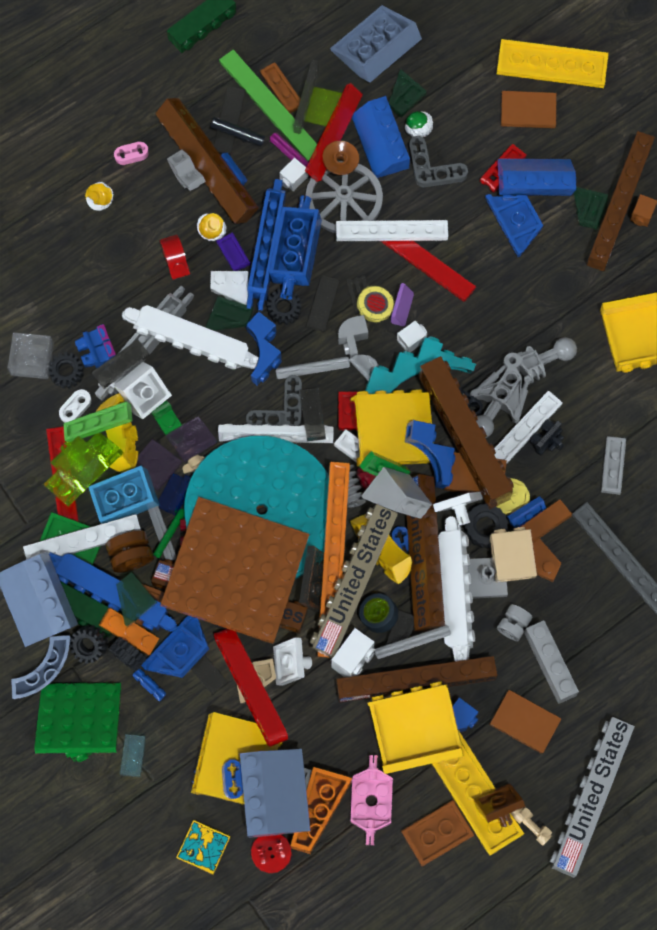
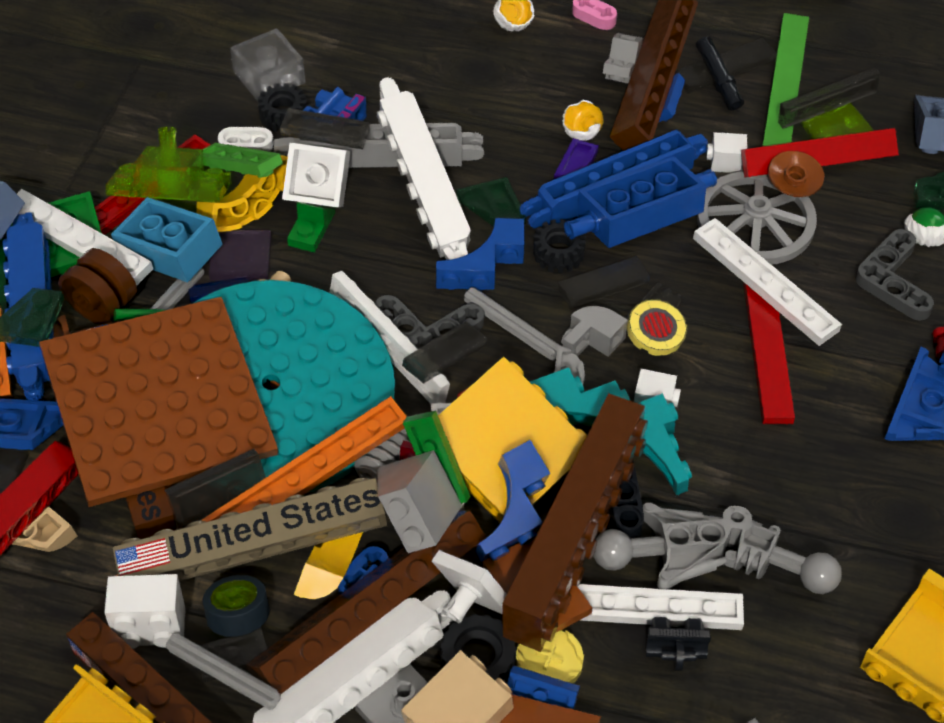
camera: 50 degrees right, 20 degrees down
red brick [160,235,190,280] -> none
clear purple tile [166,416,217,462] -> none
white wing [211,271,248,307] -> none
dark orange tile [260,62,304,113] -> none
magenta axle [270,132,309,167] -> none
white tile [273,638,312,685] -> none
blue slope [352,96,410,178] -> none
medium lavender slope [391,283,414,326] -> none

